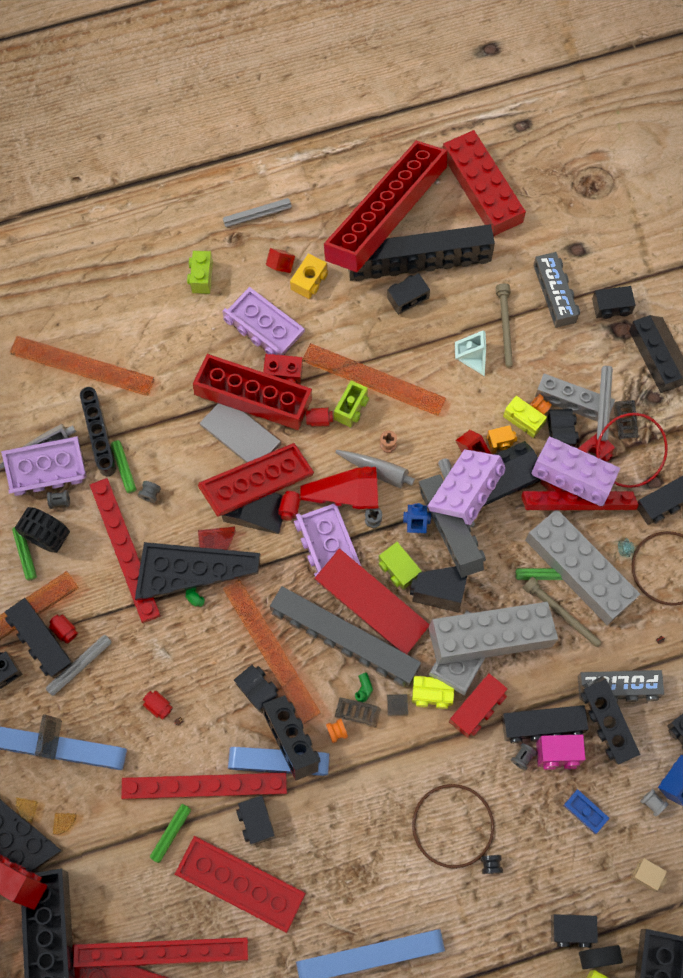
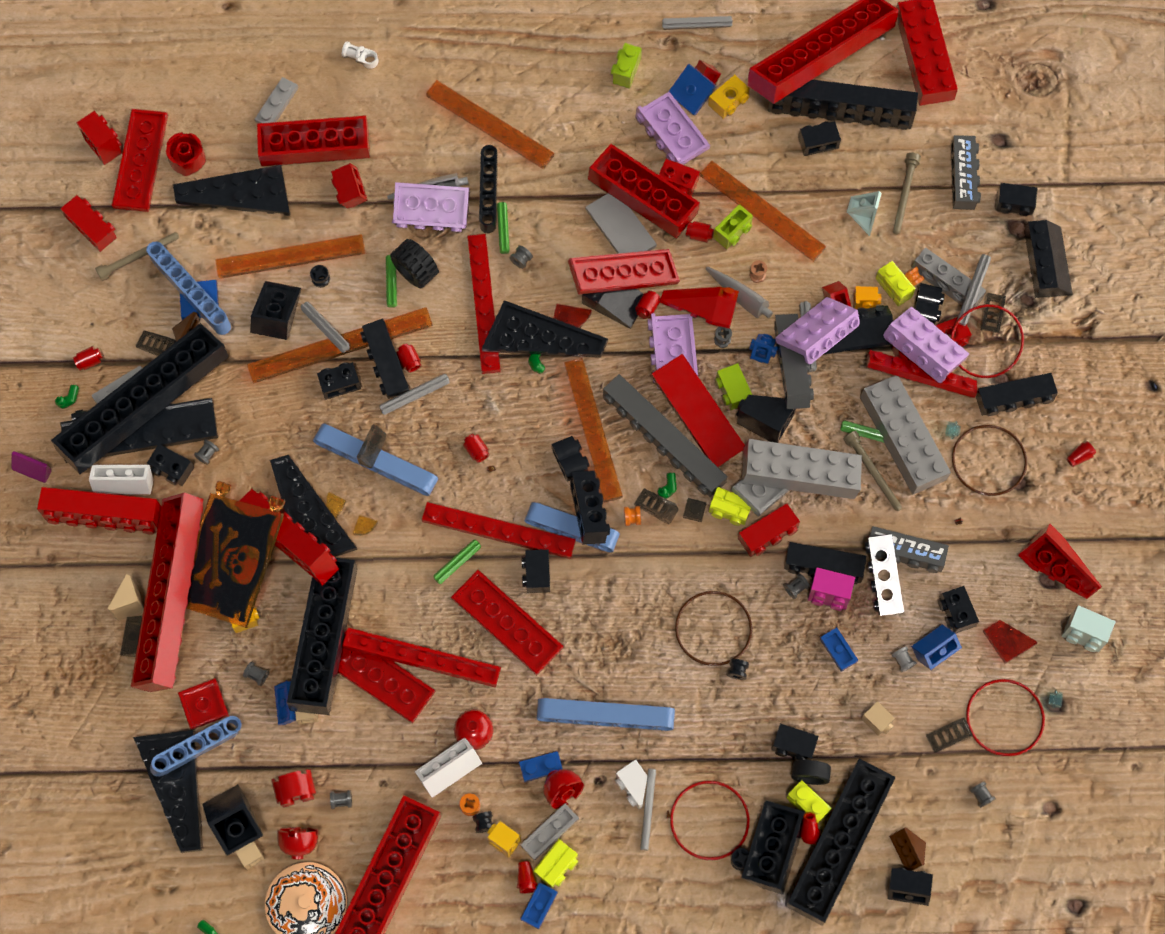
camera: 15 degrees right, 0 degrees up
dark grey bush [47,490,70,509] -> none
none -> blue plate [668,64,717,115]

